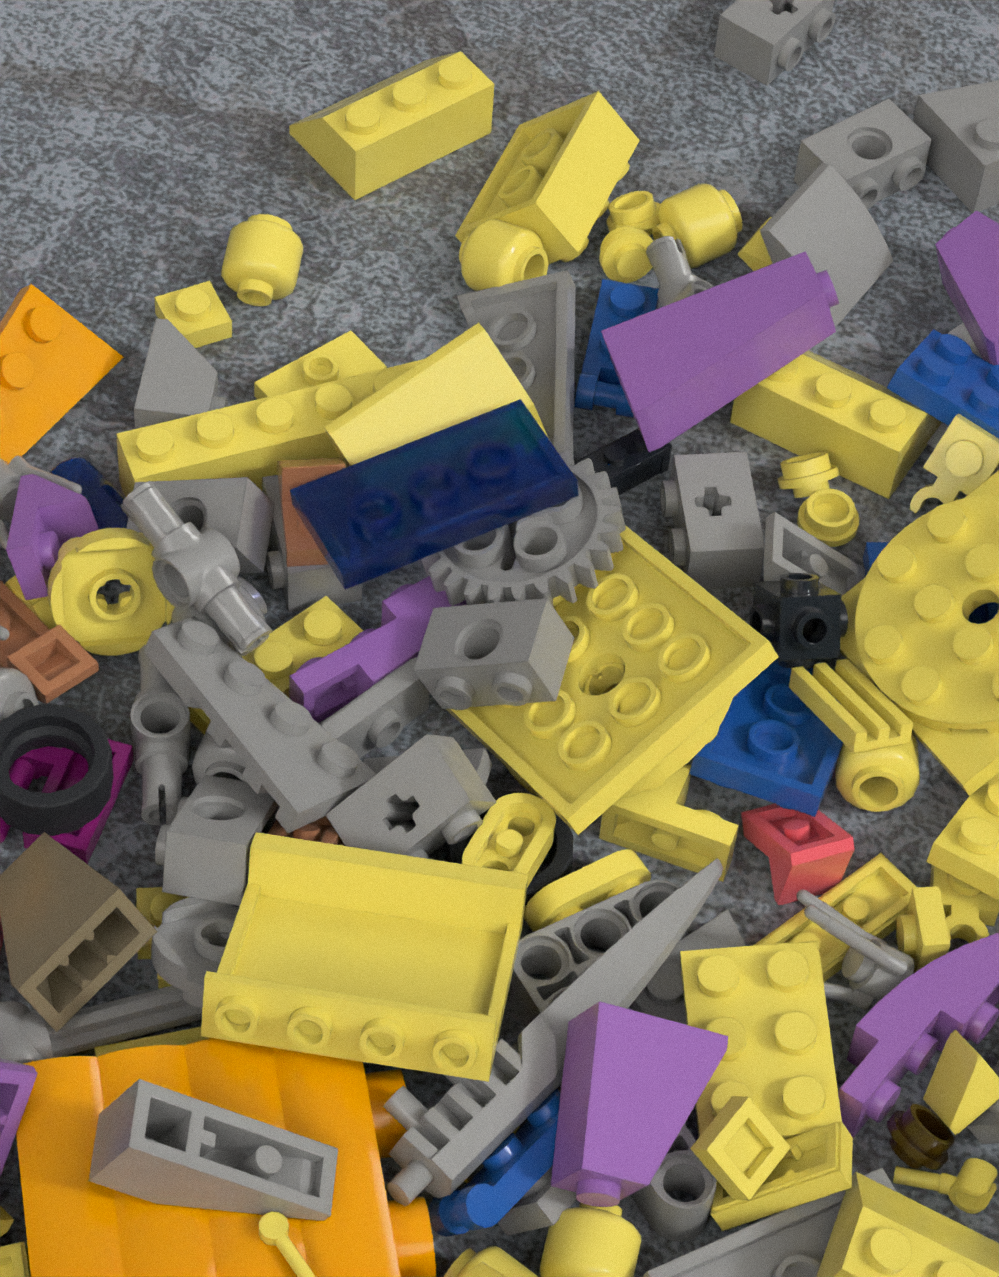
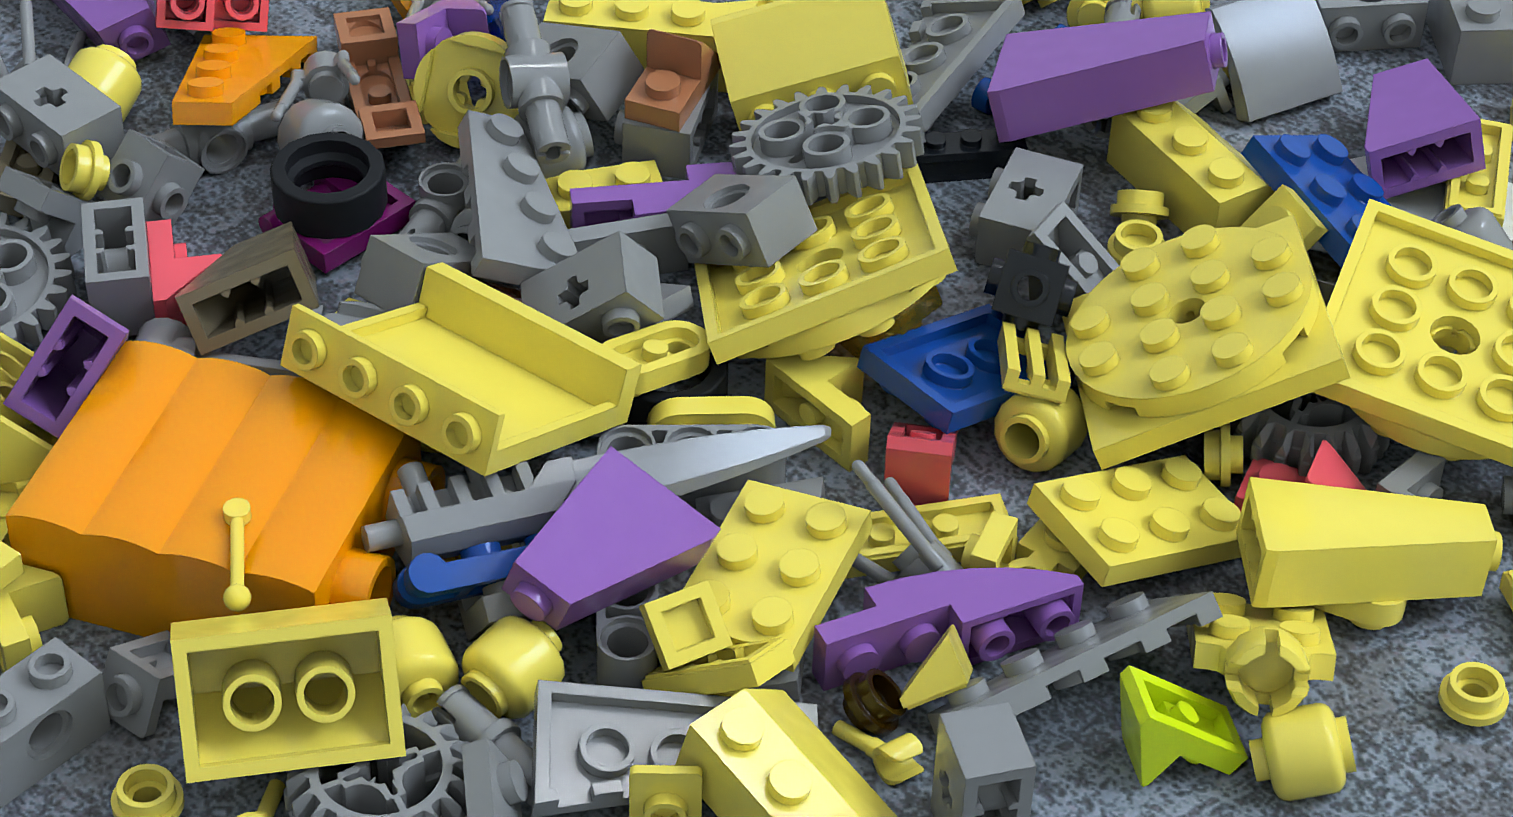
camera: 30 degrees right, 10 degrees down
light grey slope [88,1079,338,1221] -> none
clear blue tile [290,399,579,590] -> none

